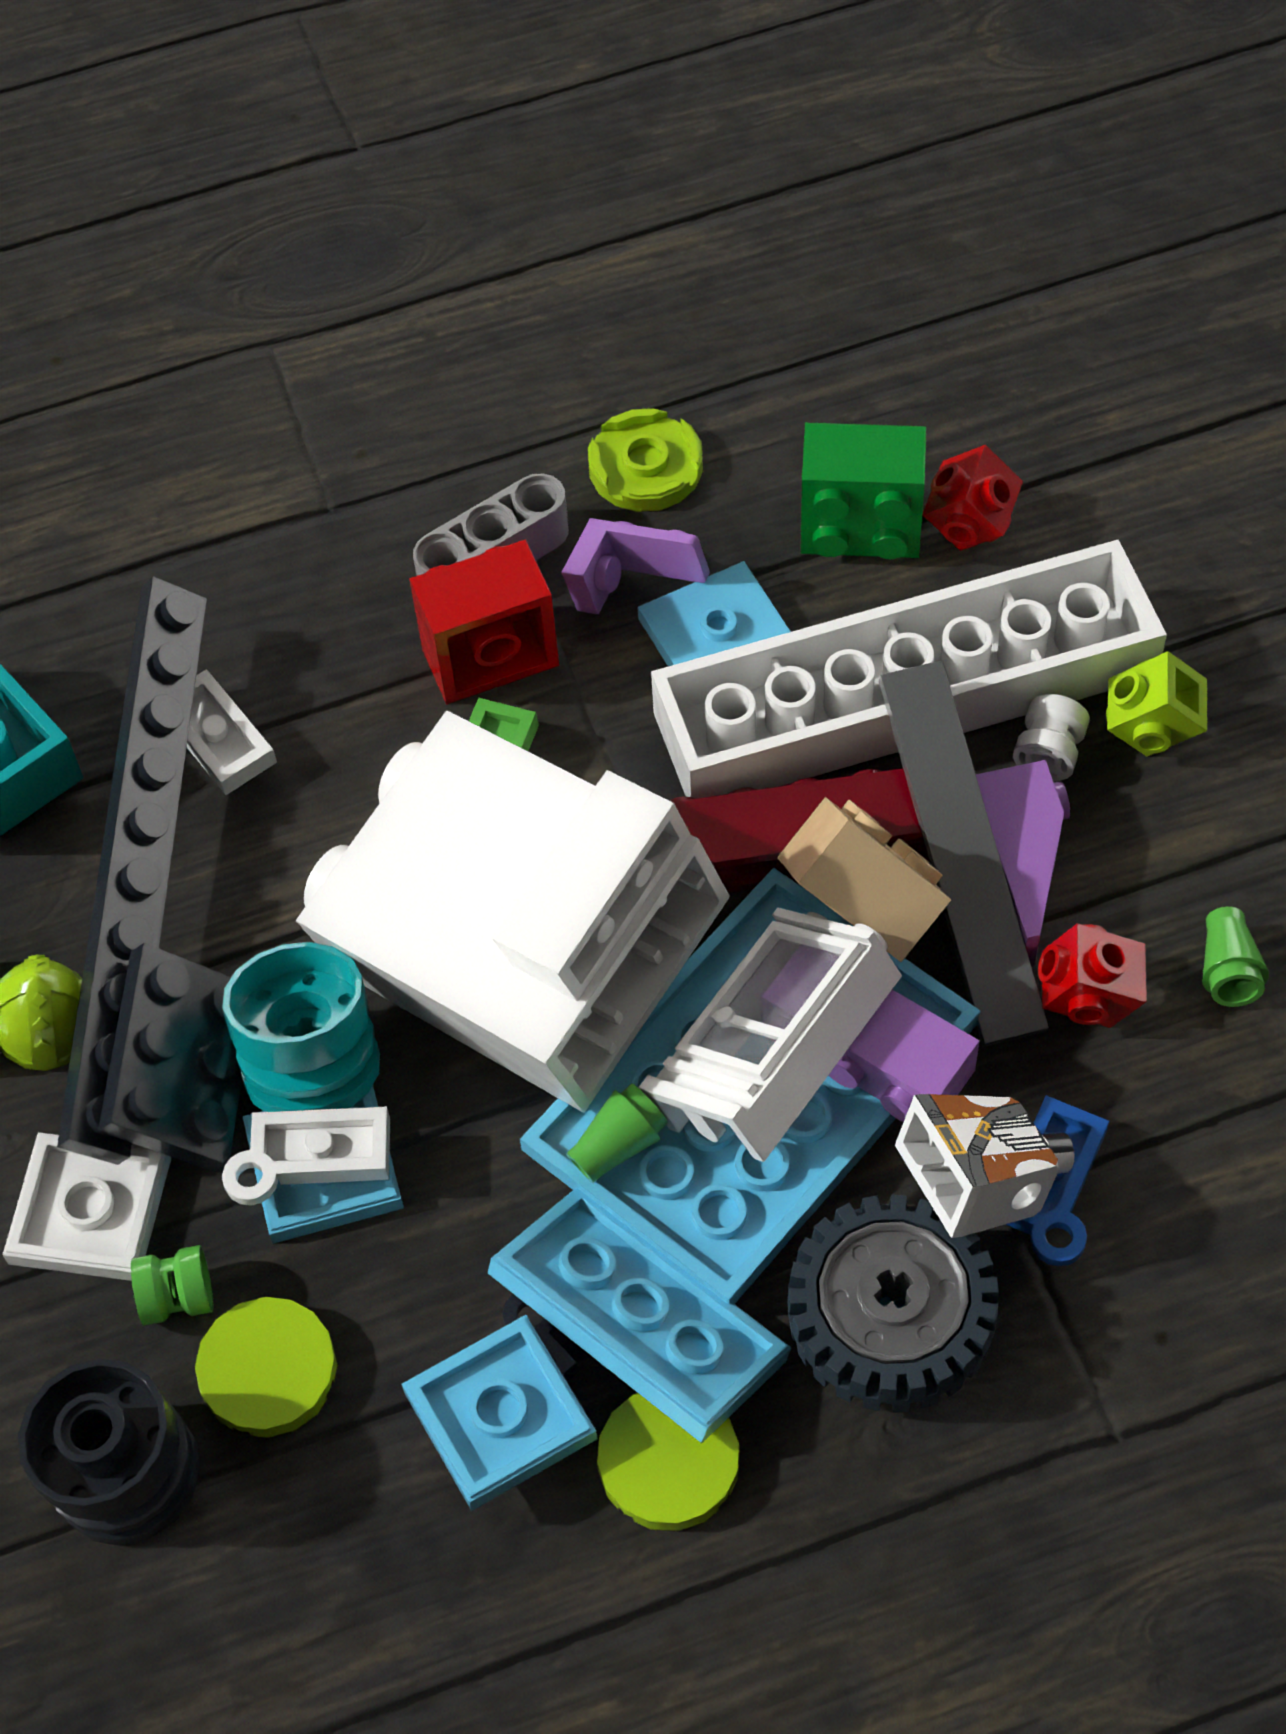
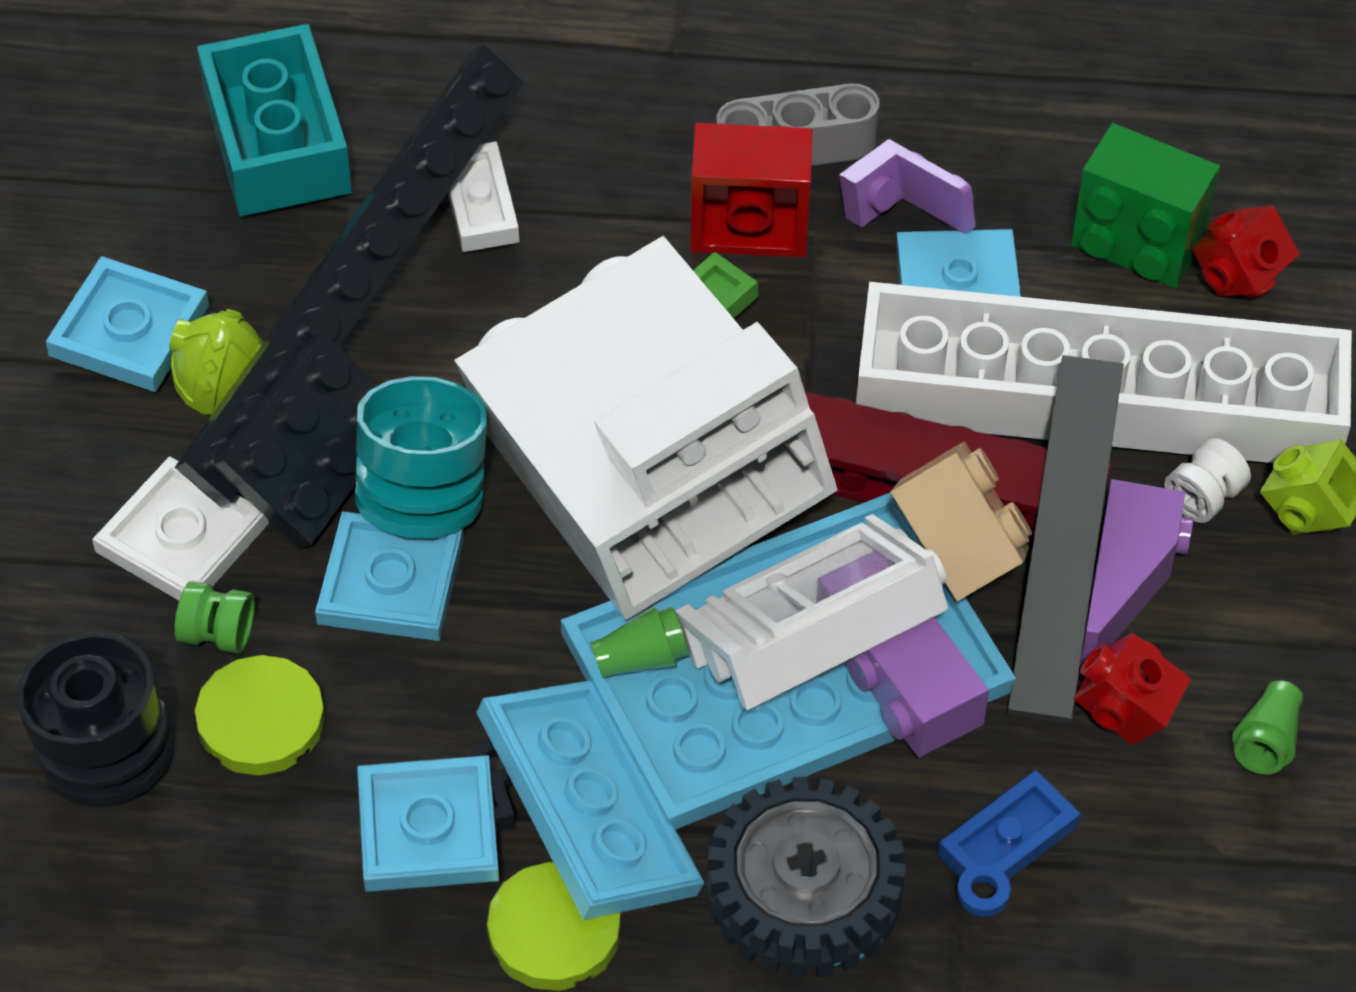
camera: 20 degrees right, 5 degrees down
white hinge [222,1107,390,1205] -> none
lime tile [588,409,703,512] -> none
white torso [895,1094,1074,1238] -> none

